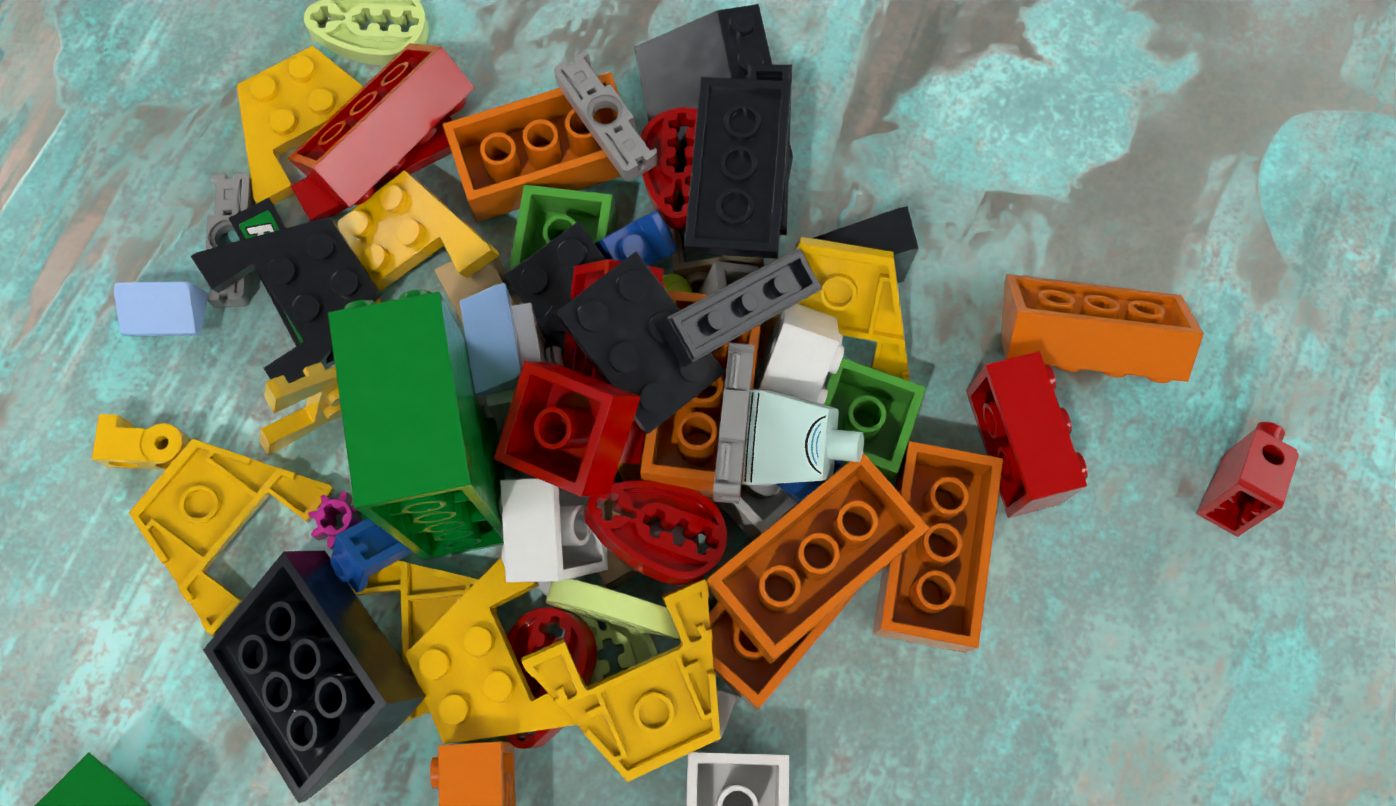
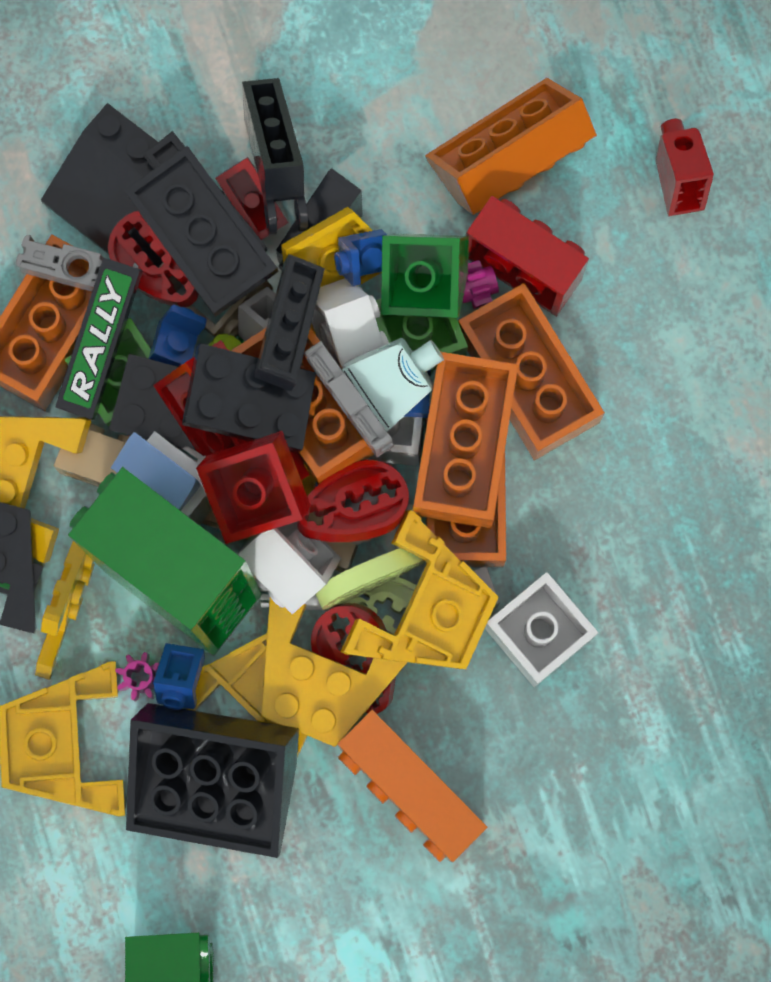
camera: 40 degrees left, 5 degrees up
none -> tile [55,257,143,420]
none -> red slope [215,157,289,240]
none -> black hinge [242,78,308,235]
none -> blue bracket [334,229,387,286]
none -> green slope [381,233,469,318]
none -> dark pink gear [462,260,499,309]

